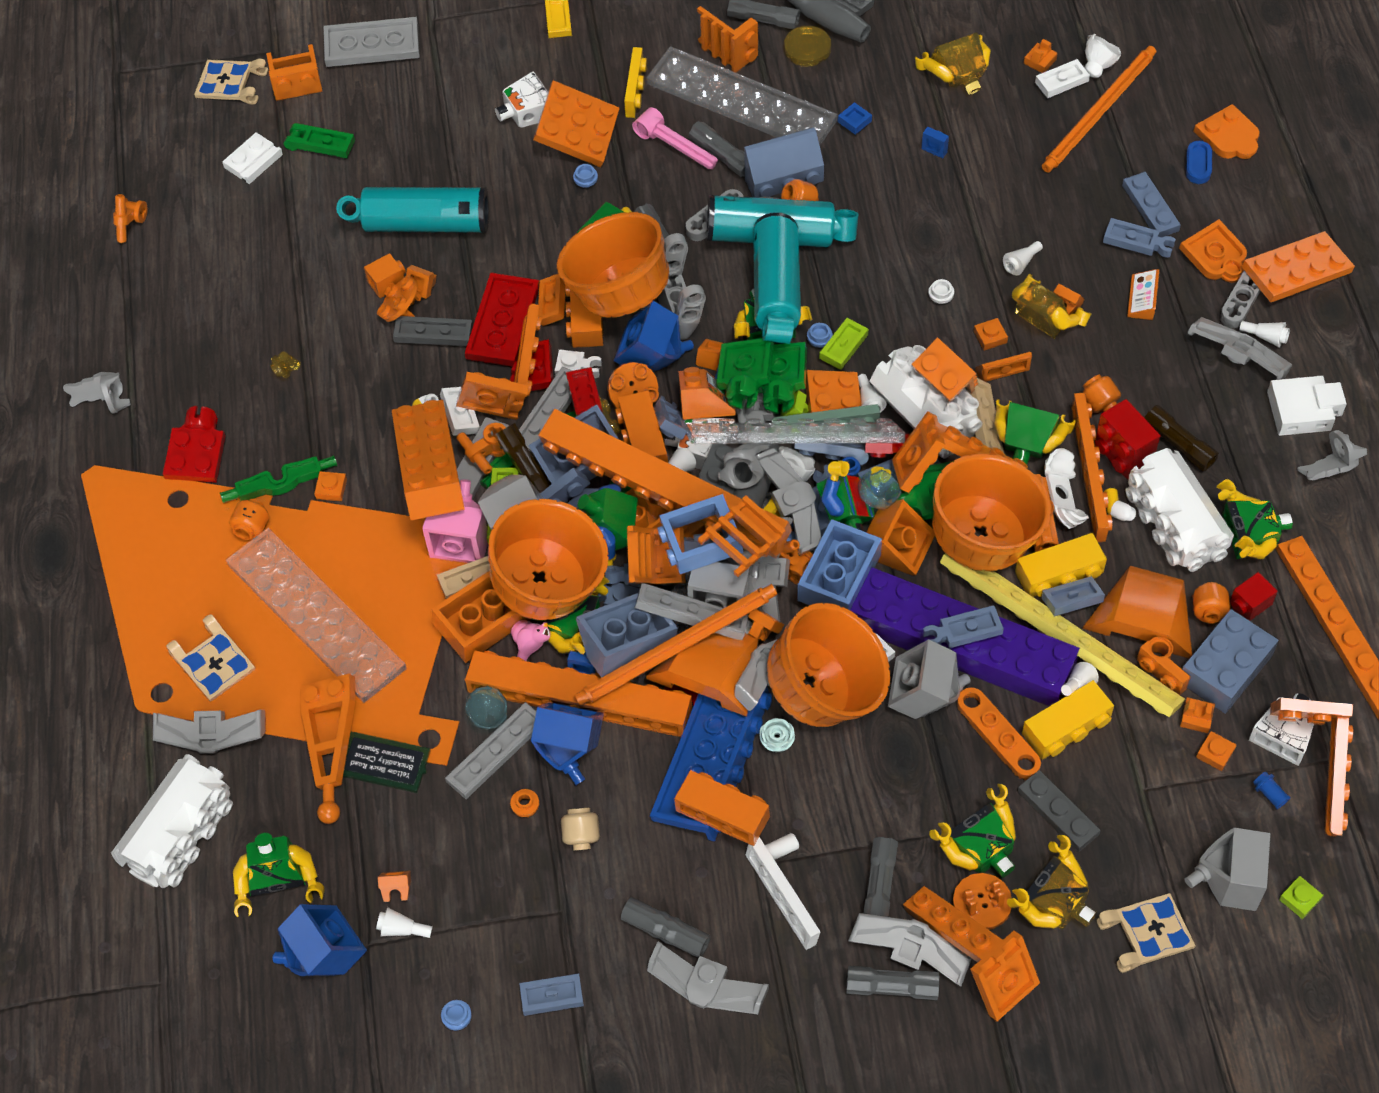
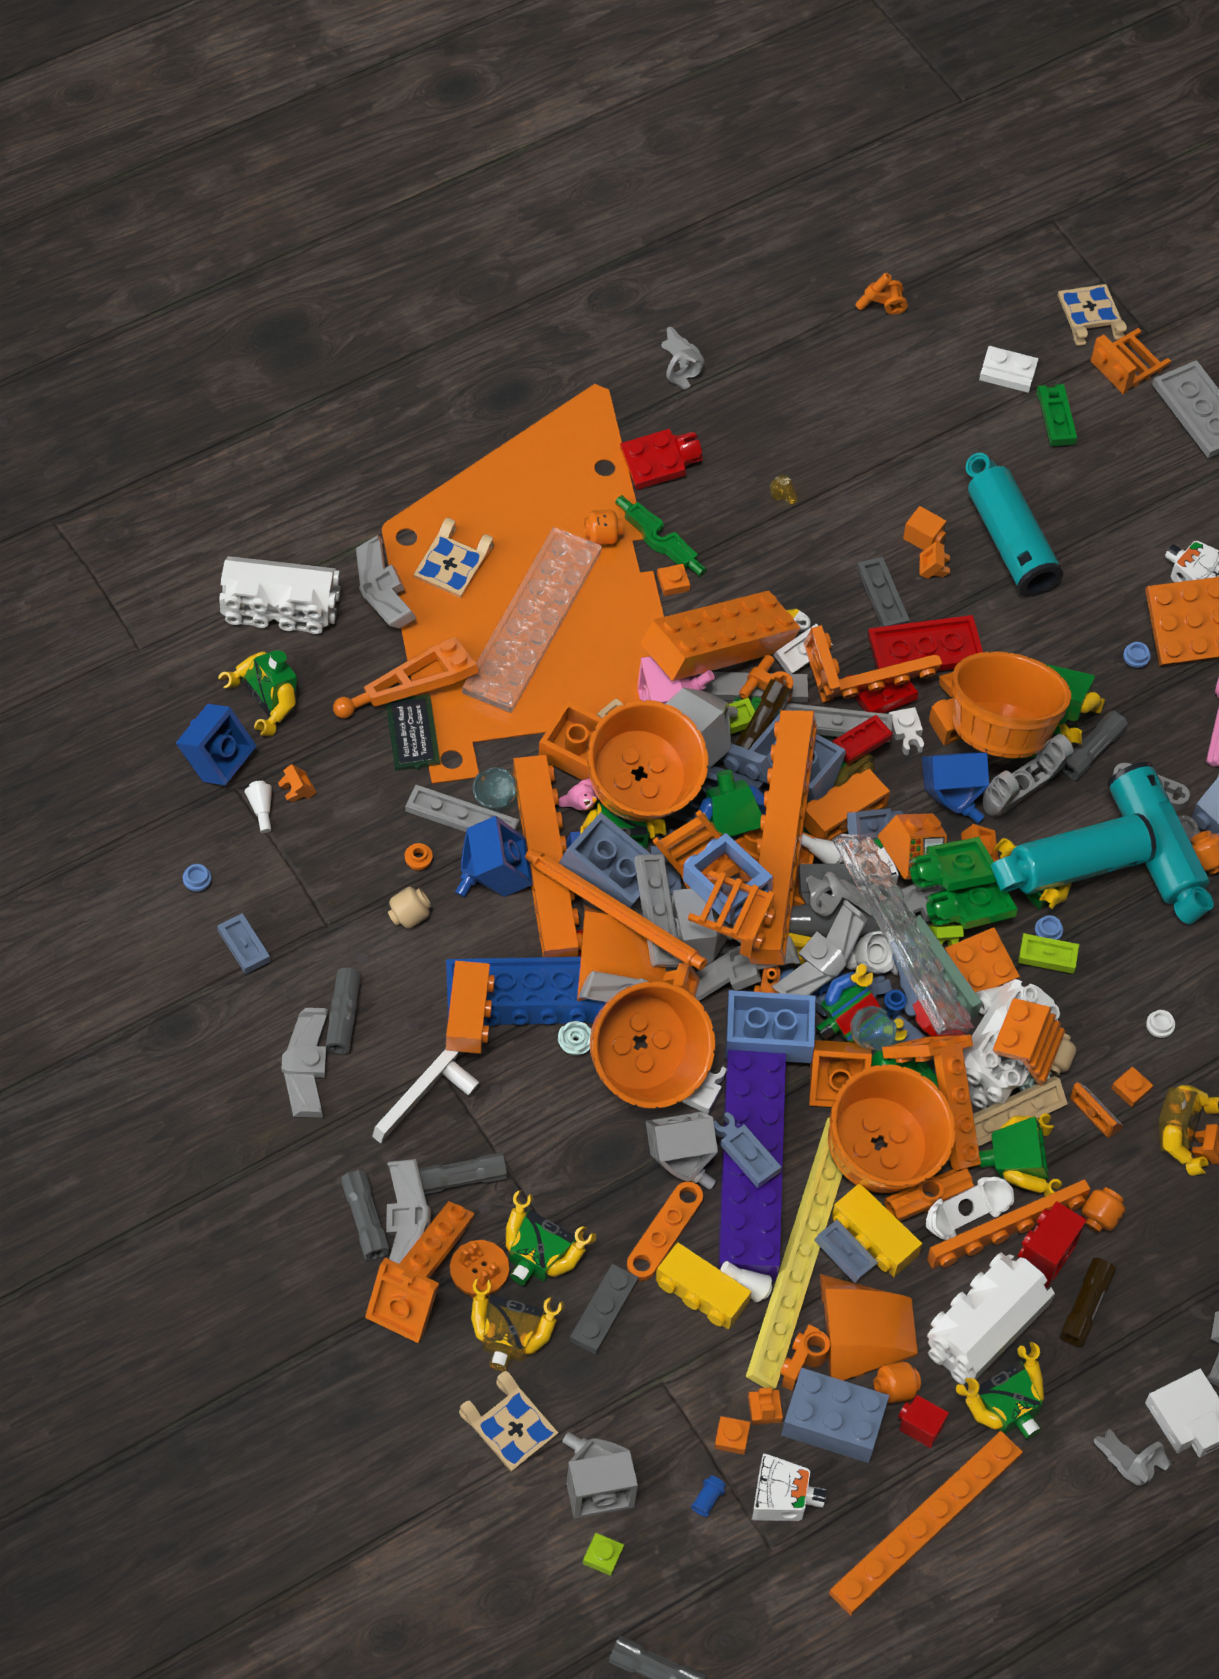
camera: 60 degrees right, 0 degrees up
orange plate [377,275,422,322] -> none
orange plate [607,362,659,408] -> none
white arm [1104,488,1136,521] -> none
bracket [1270,698,1353,836] -> none

